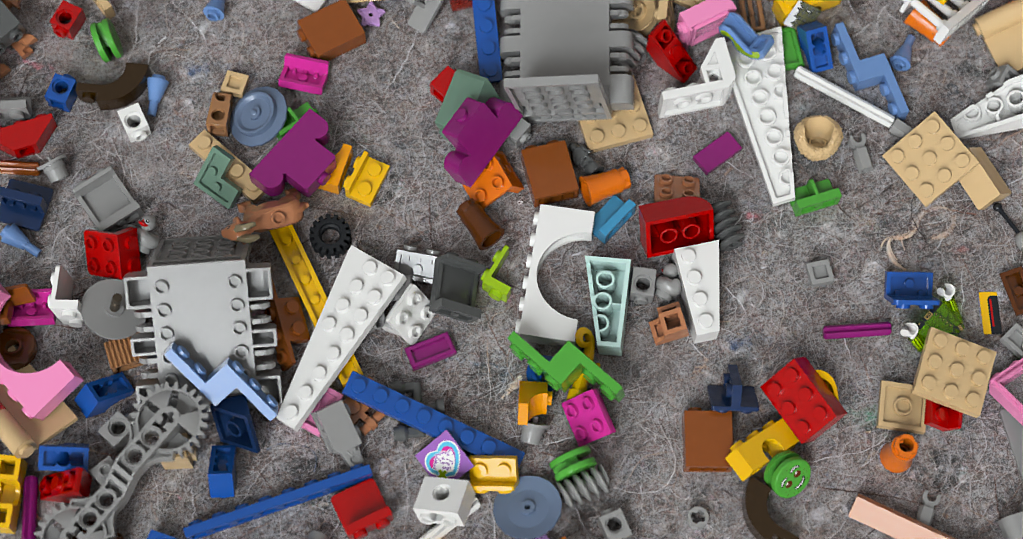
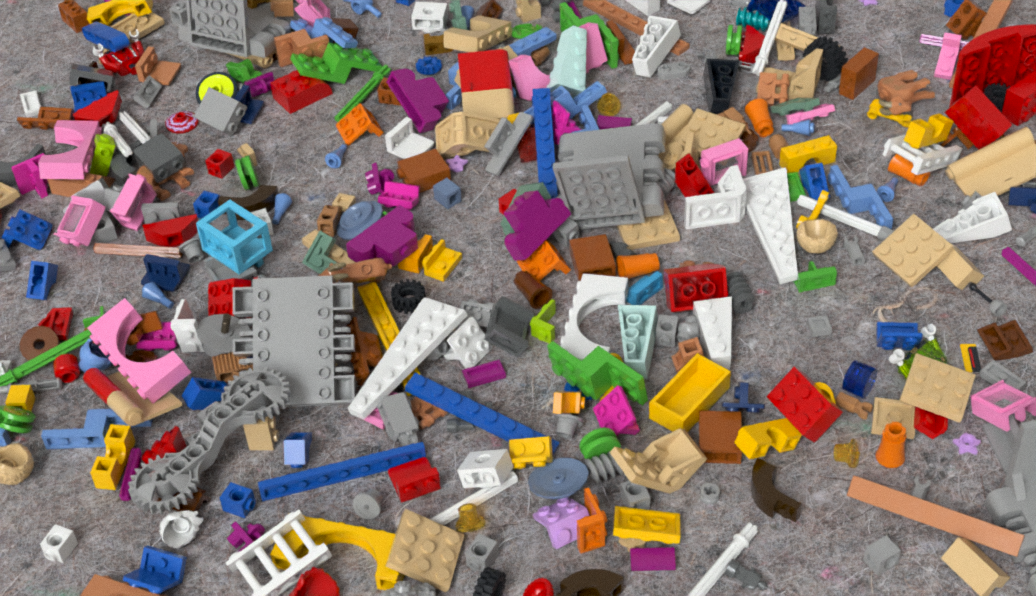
camera: 10 degrees right, 25 degrees down
blue arch [38,443,89,472] -> none
bracket [164,342,279,421] -> none
dark blue slope [209,394,261,453] -> none
sticker [415,430,474,479] -> none
magenta tile [693,131,742,176] -> none
medium blue animal [718,12,774,60] -> none
bright green head [764,450,811,498] -> none
sticker [783,0,821,30] -> none
magenta axle [822,322,892,339] -> none
none -> medium azure piece [196,200,273,275]
none -> magenta hips [365,162,394,195]
none -> sand blue brick [433,178,462,209]
none -> tan bracket [610,428,707,494]
none -> yellow piece [649,353,731,432]
none -> yellow brick [796,190,829,229]
none -> clear yellow piece [834,438,860,468]
none -> medium nougat bar [835,392,873,419]
none -> clear blue piece [842,360,877,399]
none -> lavender plate [953,433,981,455]

